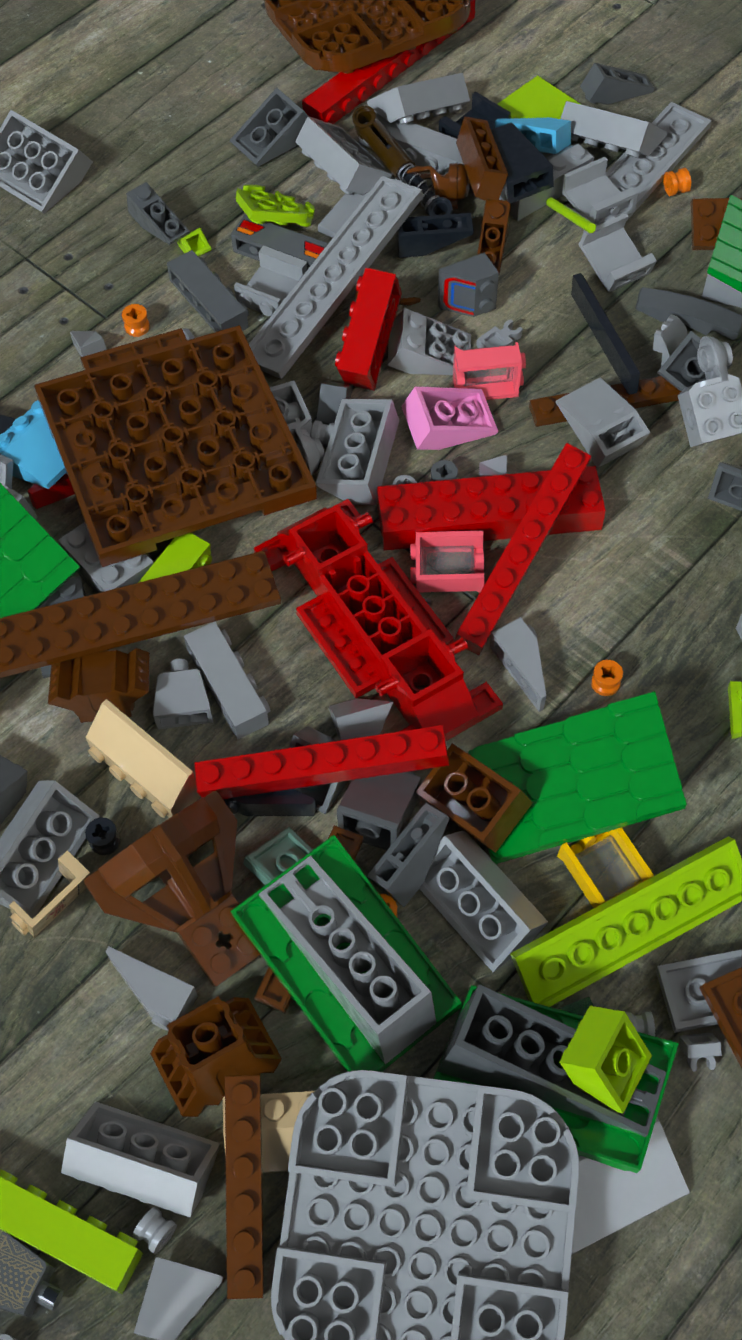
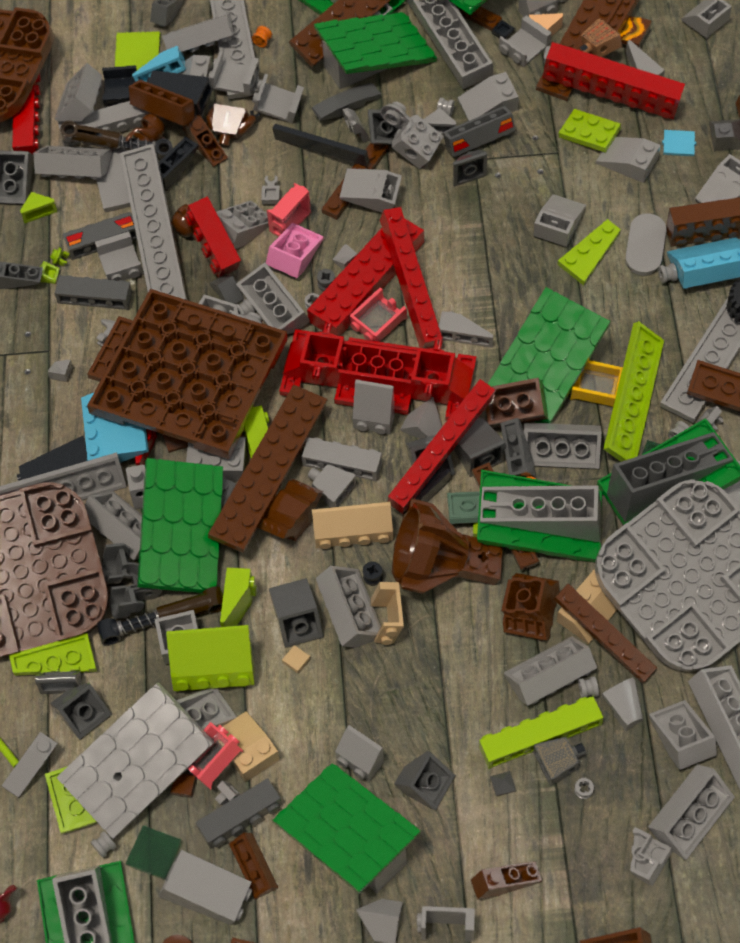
camera: 45 degrees left, 0 degrees up
light grey slope [106,946,198,1030] -> none
orange wheel [122,304,150,337] -> none
lime plate [235,185,315,227] -> none
dark grey slope [438,252,499,317] -> none
lime bar [546,197,596,233] -> none
lime slope [559,1006,652,1113] -> none
orange wheel [591,659,623,696] -> none
none -> lime slope [20,192,58,224]
none -> lime plate [50,247,69,266]
none -> torso [206,104,260,147]
none -> light grey slope [353,380,395,434]

